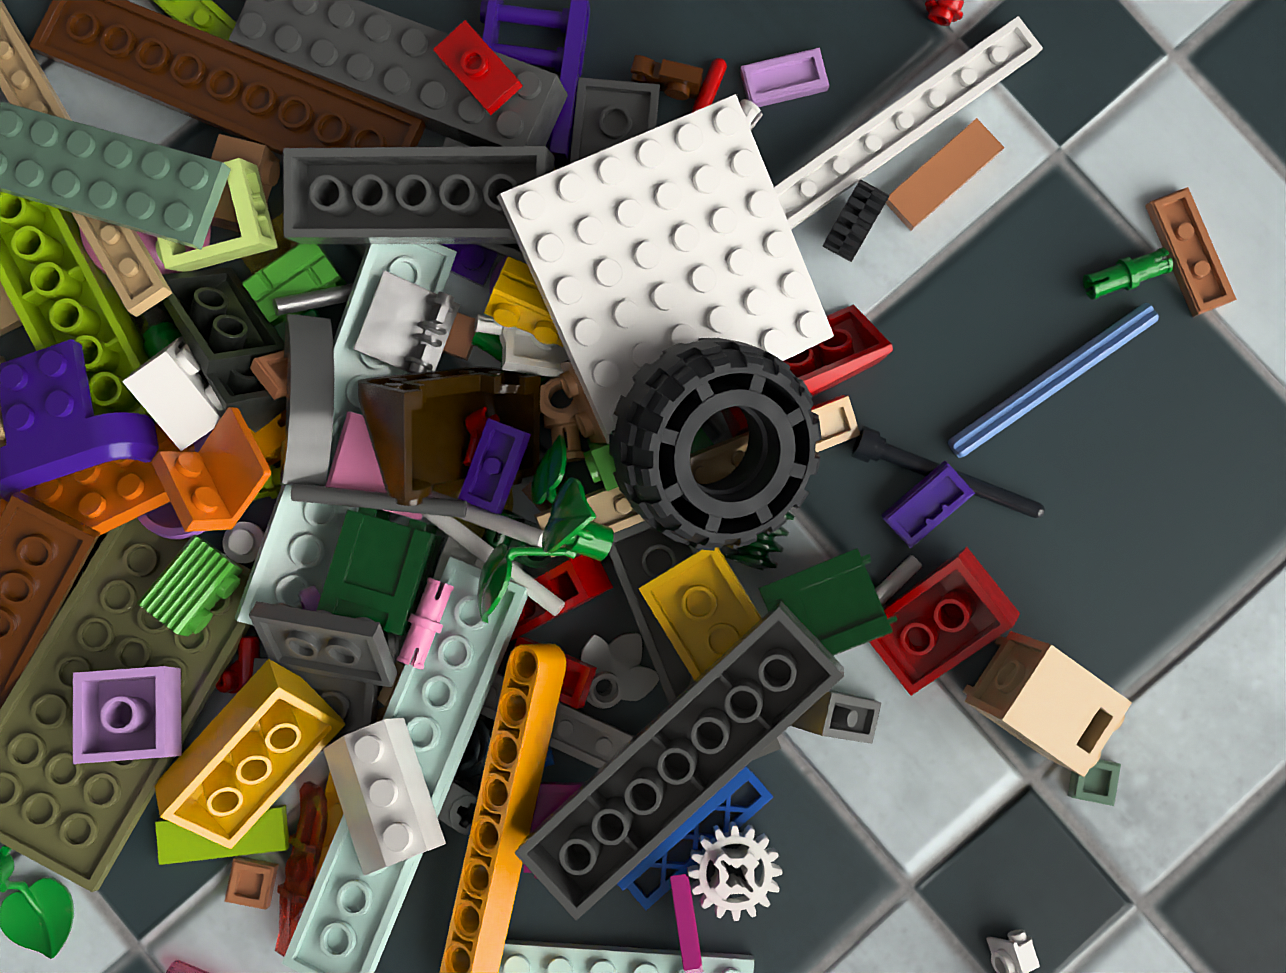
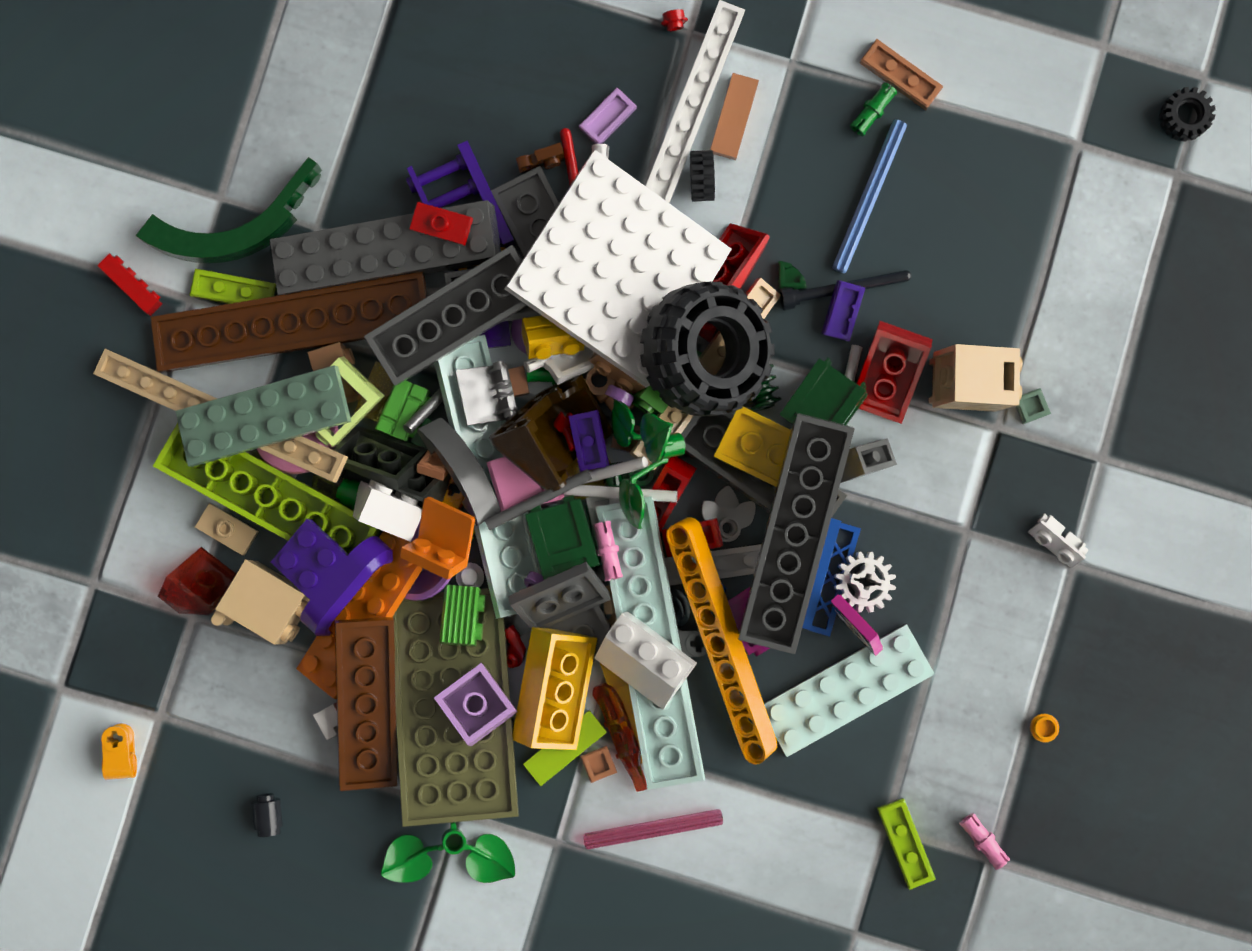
camera: 35 degrees left, 0 degrees up
none -> medium lavender tile [605,385,634,407]
none -> dark green tile [778,261,807,290]

